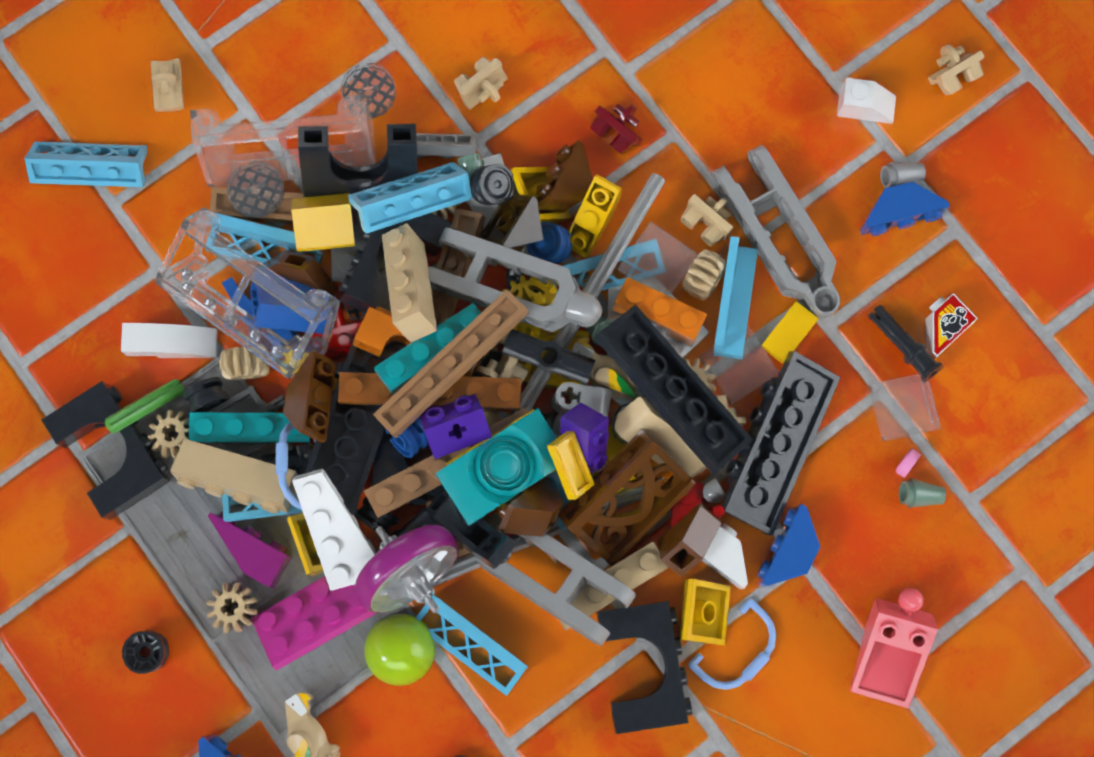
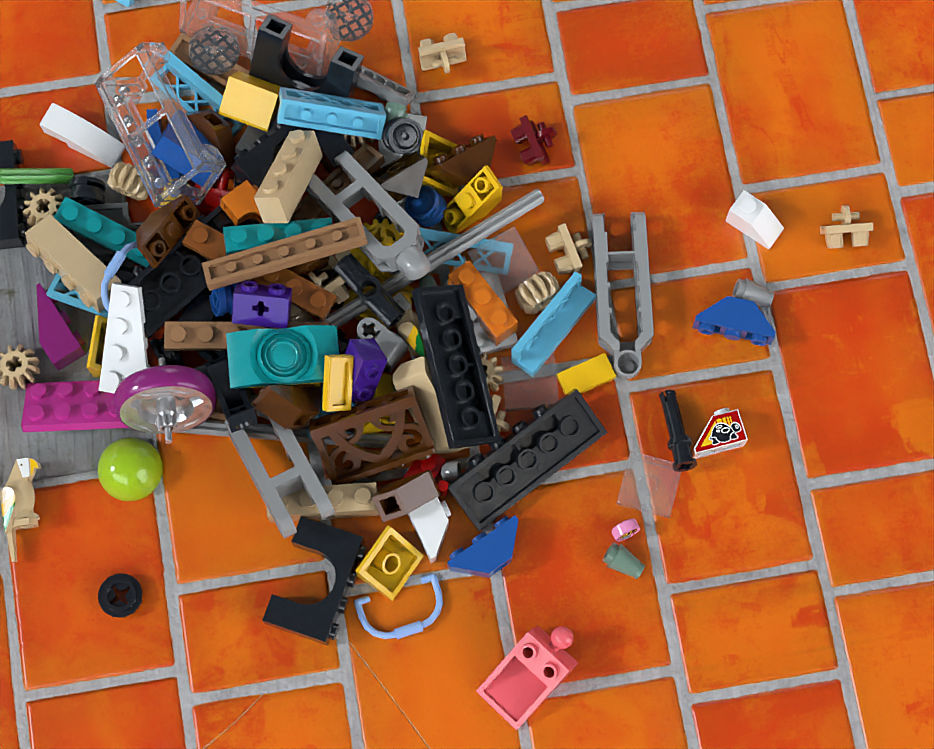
camera: 30 degrees right, 5 degrees down
medium azure fence [416,595,528,696] -> none

